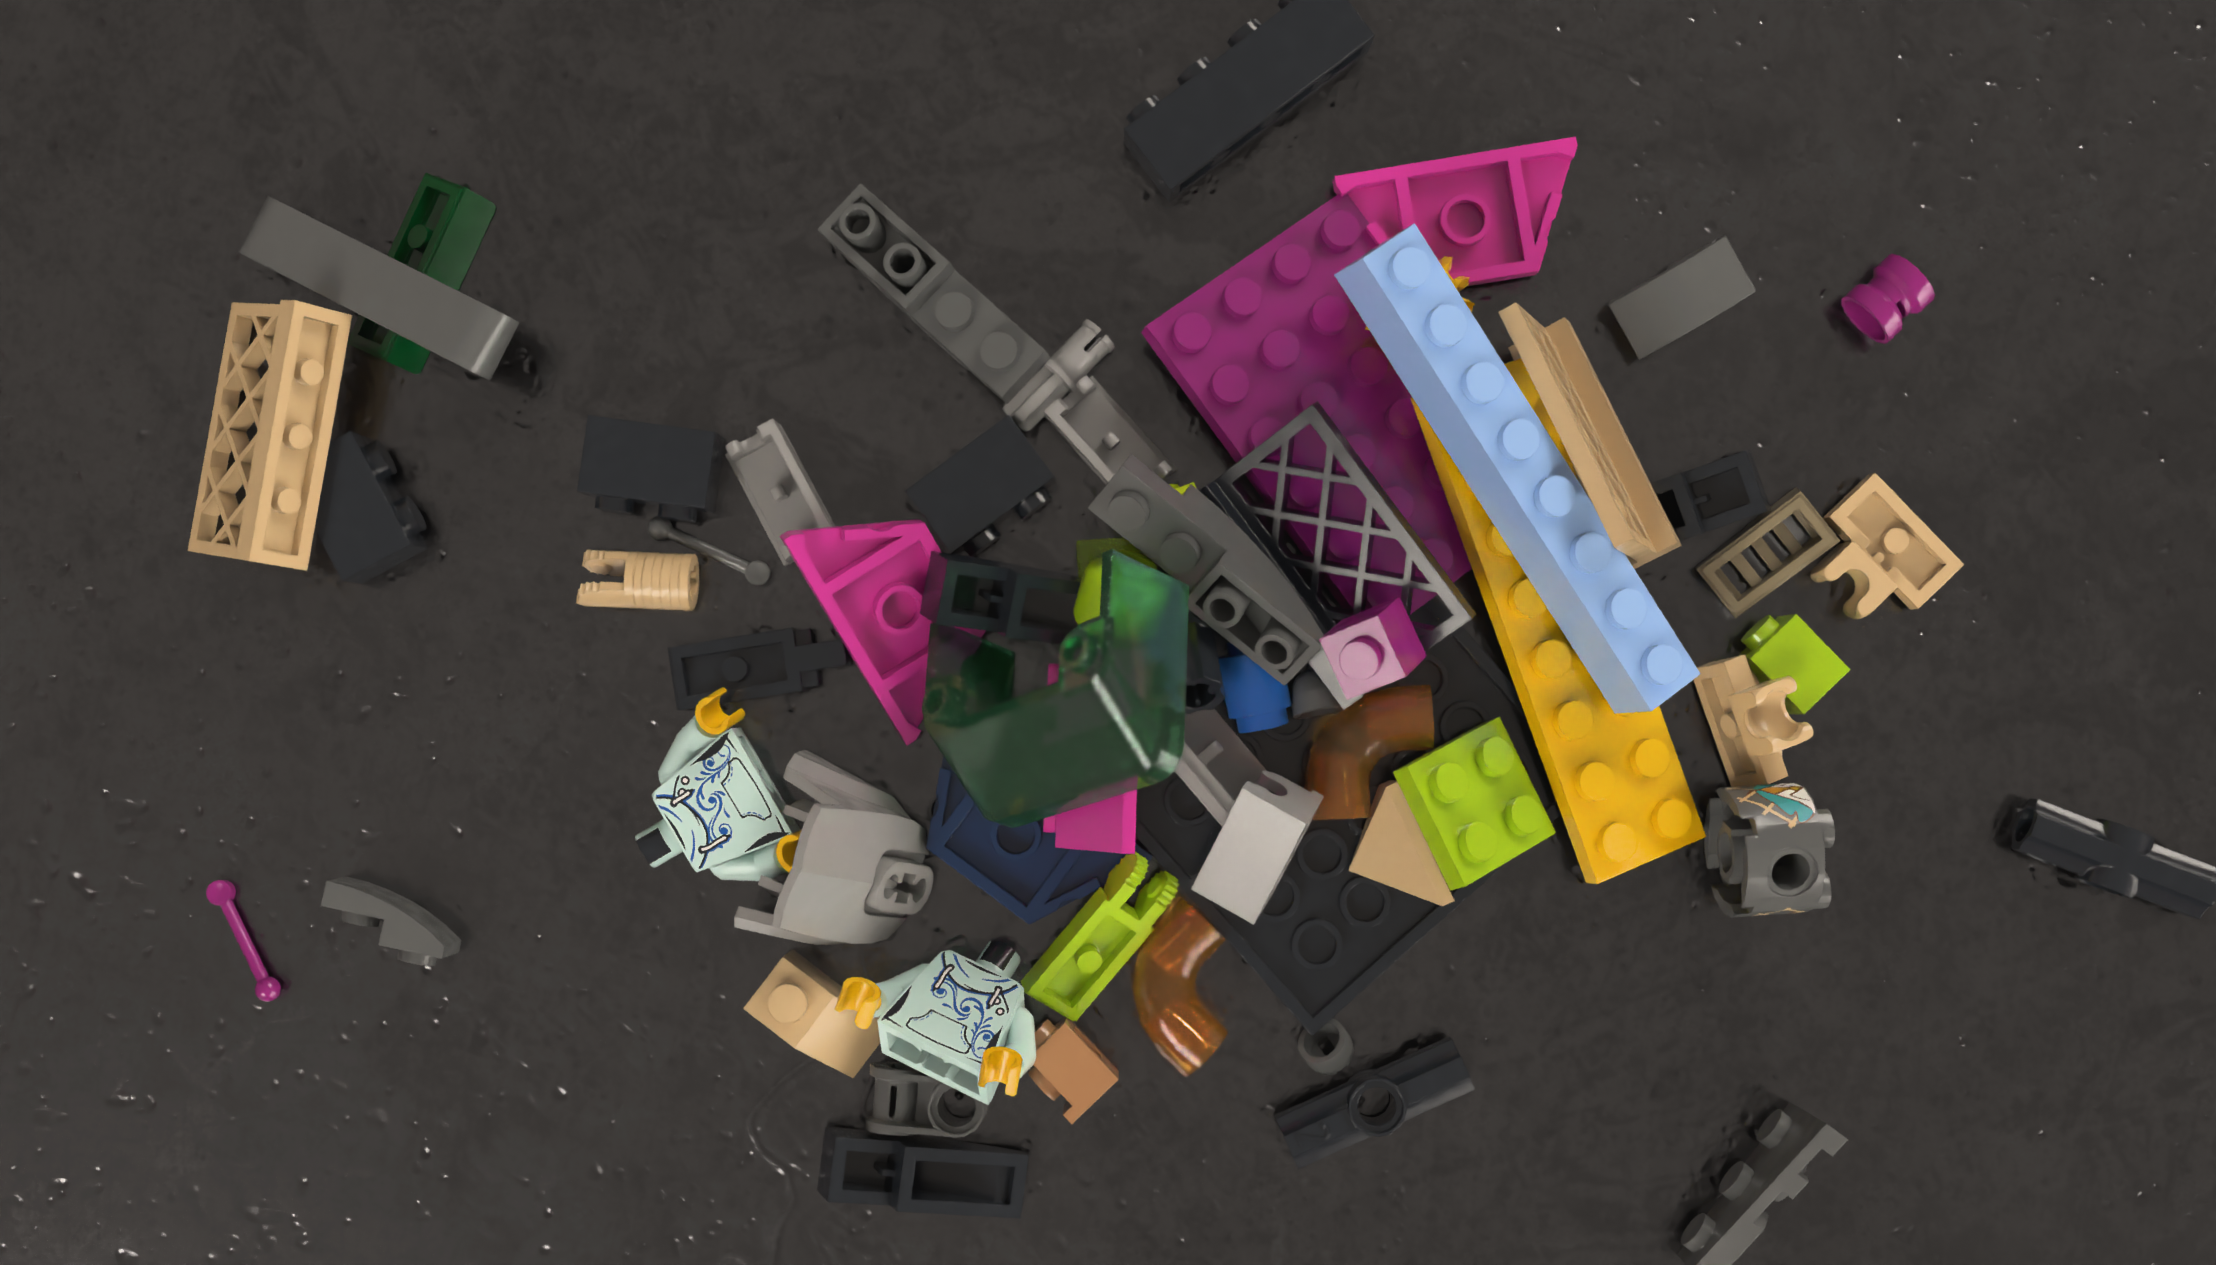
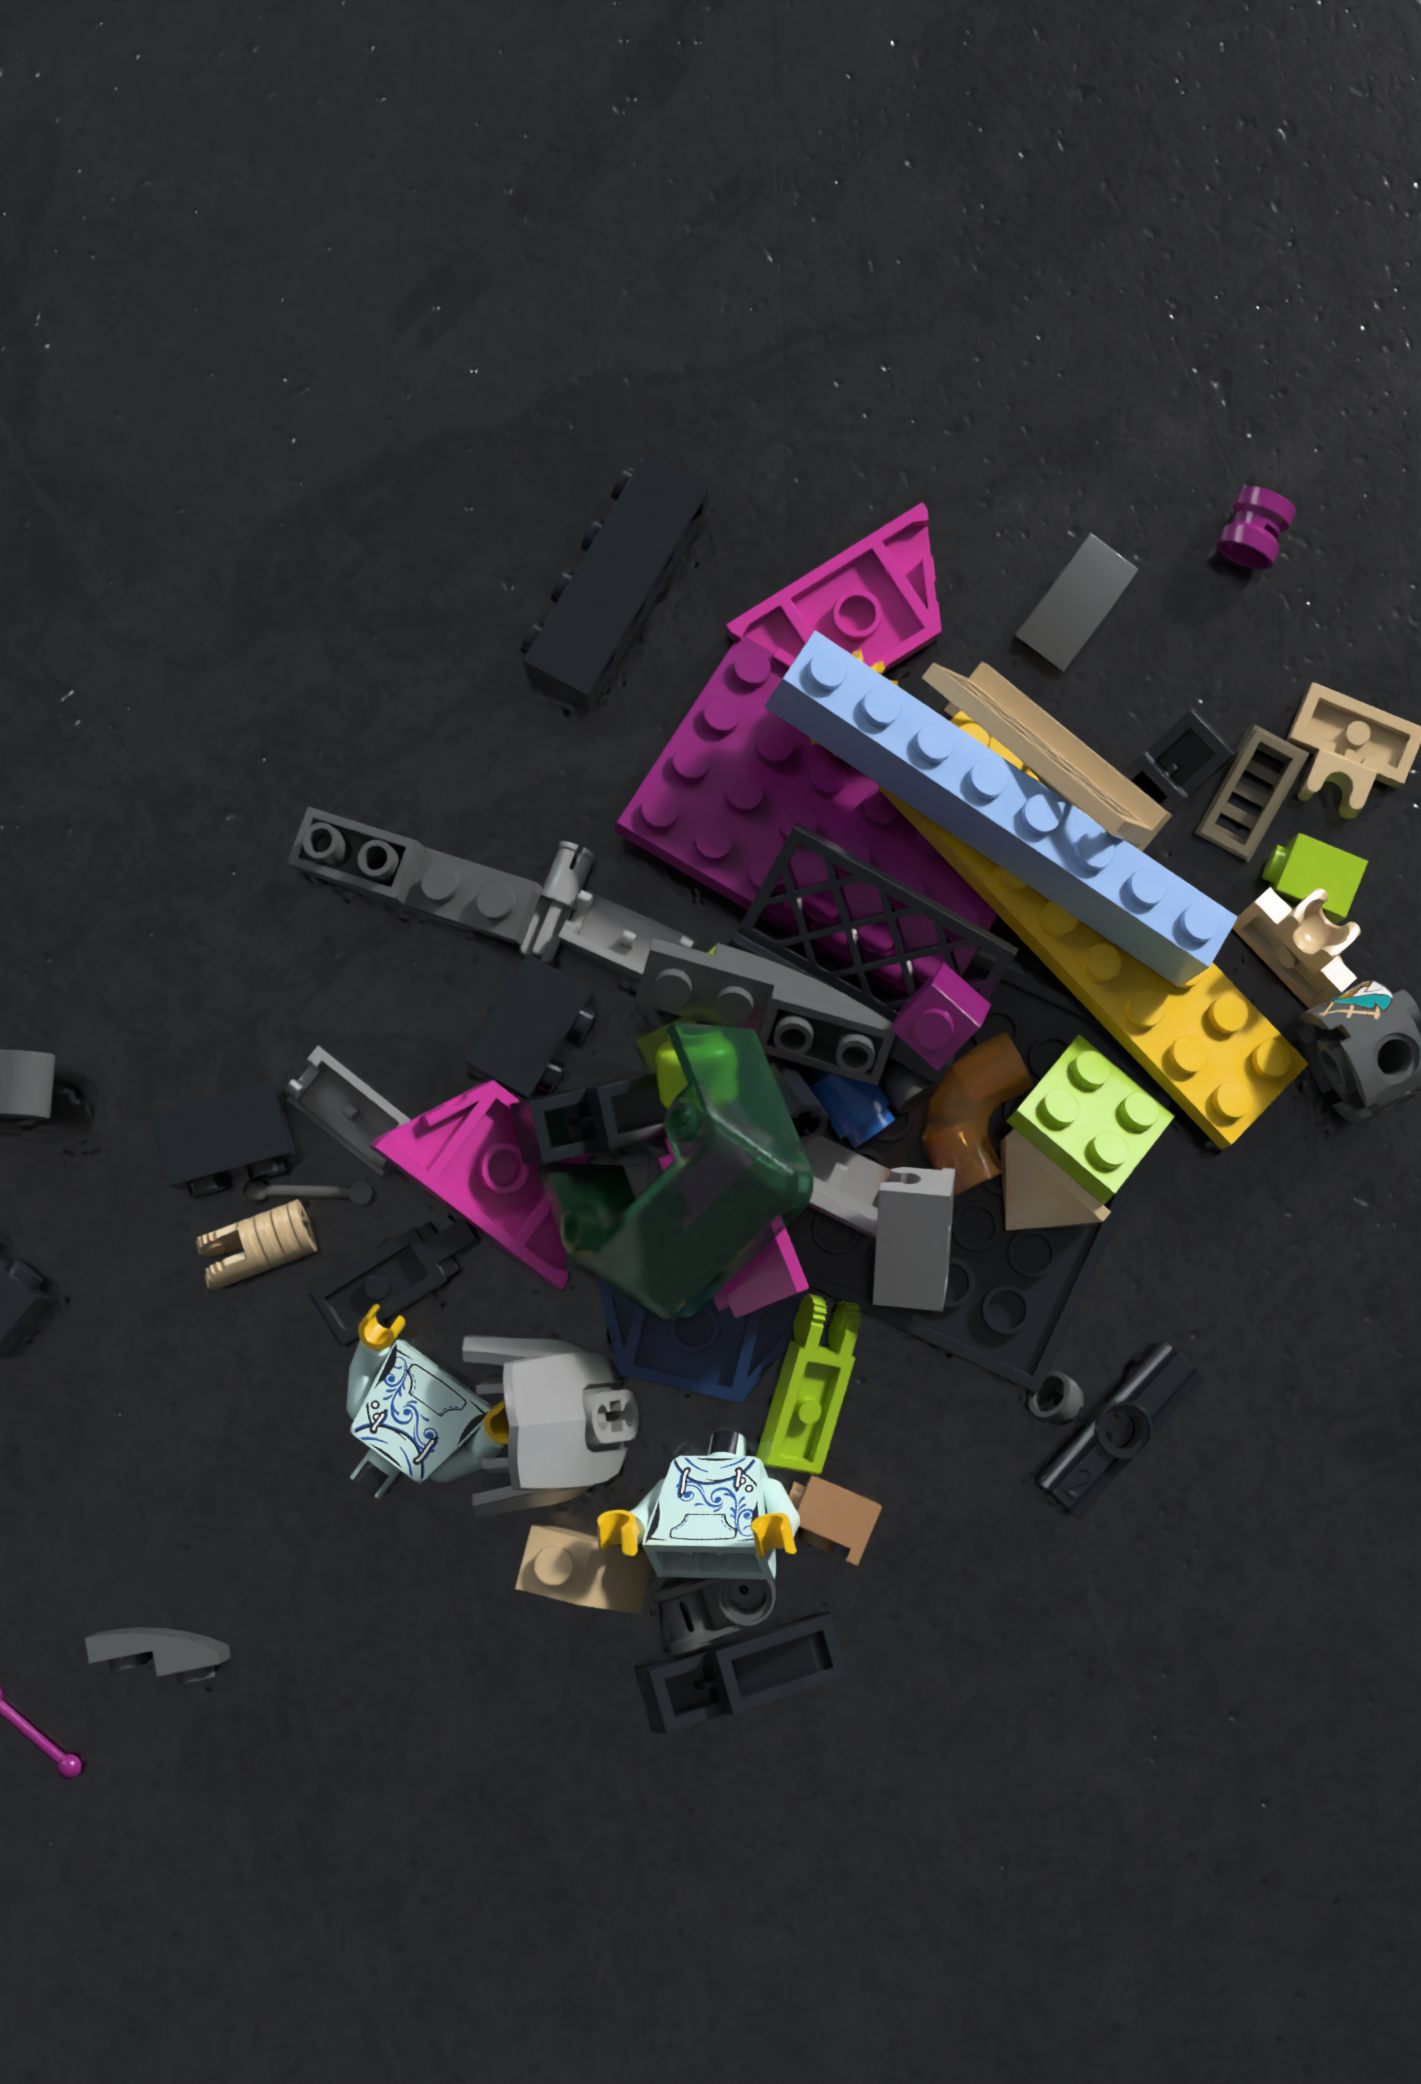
camera: 25 degrees left, 5 degrees down
clear orange cylinder [1132,895,1228,1077] -> none

